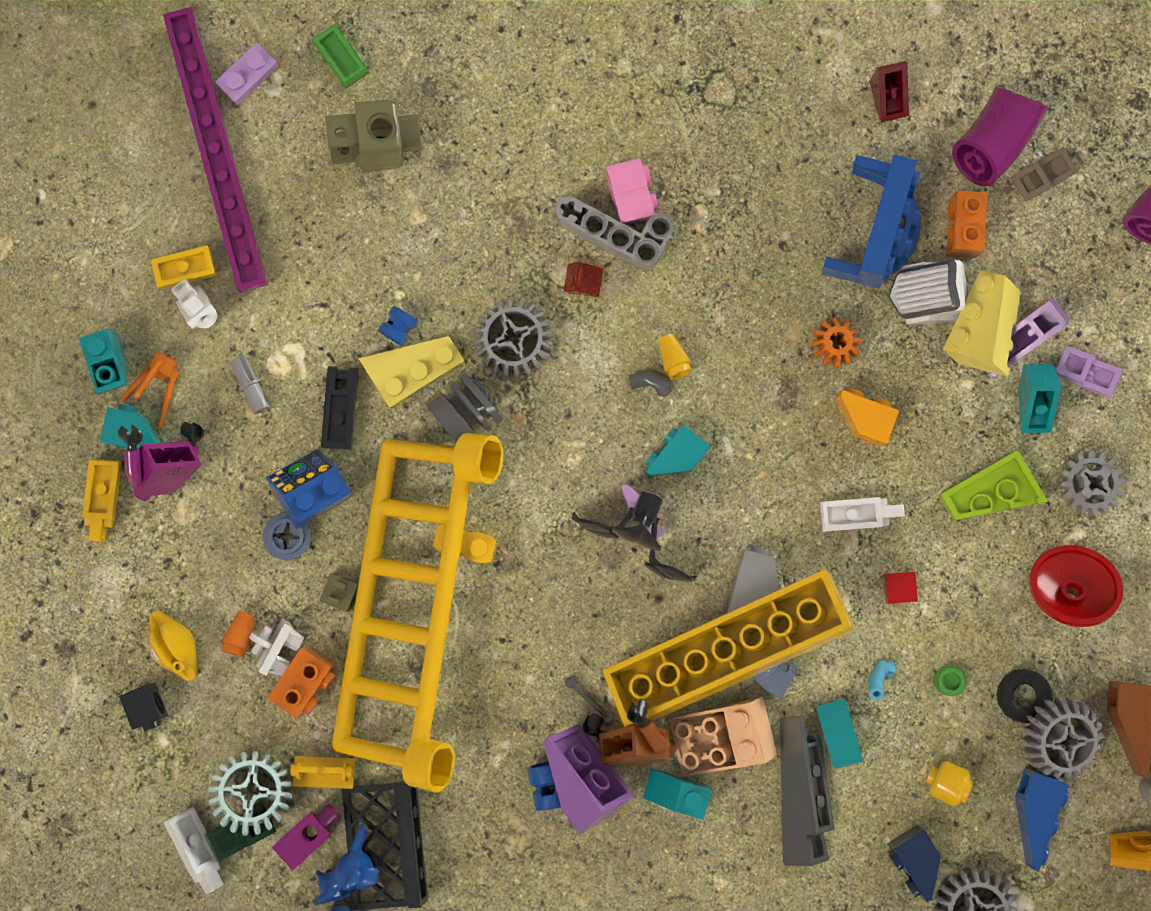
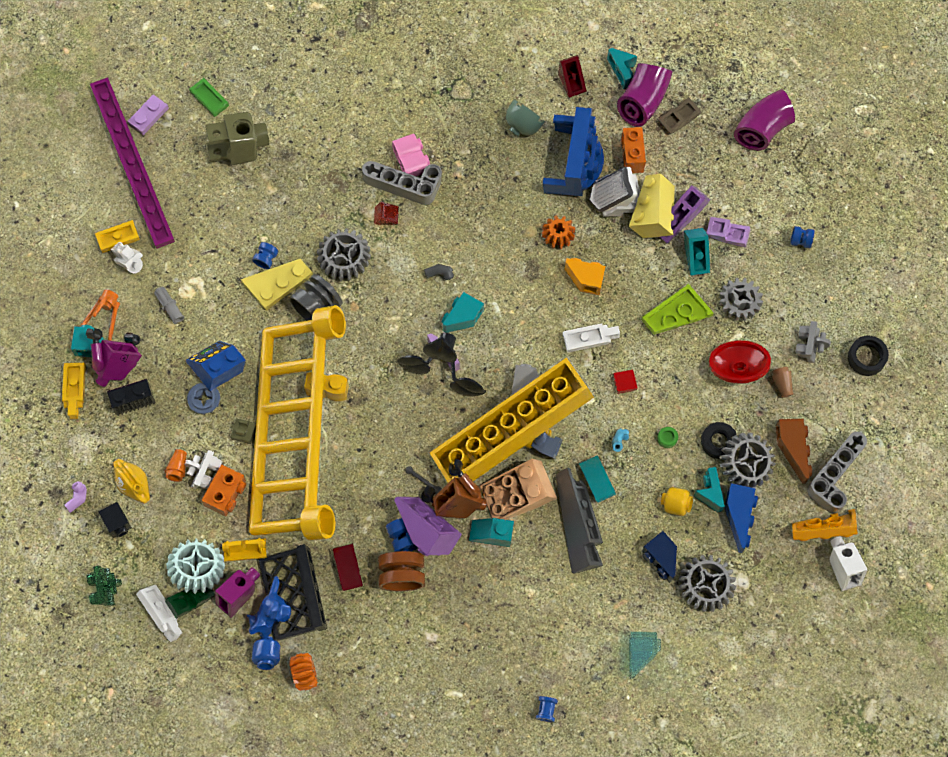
camera: 10 degrees left, 15 degrees down
teal slope [79,329,127,395] -> none
black plate [321,366,359,450] -> none
yellow cone [658,334,692,380] -> none
none -> lavender arm [64,481,87,513]
none -> clear green hips [86,565,122,607]
none -> black brick [107,379,156,416]
none -> dark red slope [333,543,363,591]
none -> dark orange wheel [378,551,425,591]
none -> sand green cylinder [506,100,545,136]
none -> teal slope [607,48,637,89]
none -> teal slope [693,467,725,513]
none -> medium nougat cone [771,367,794,398]

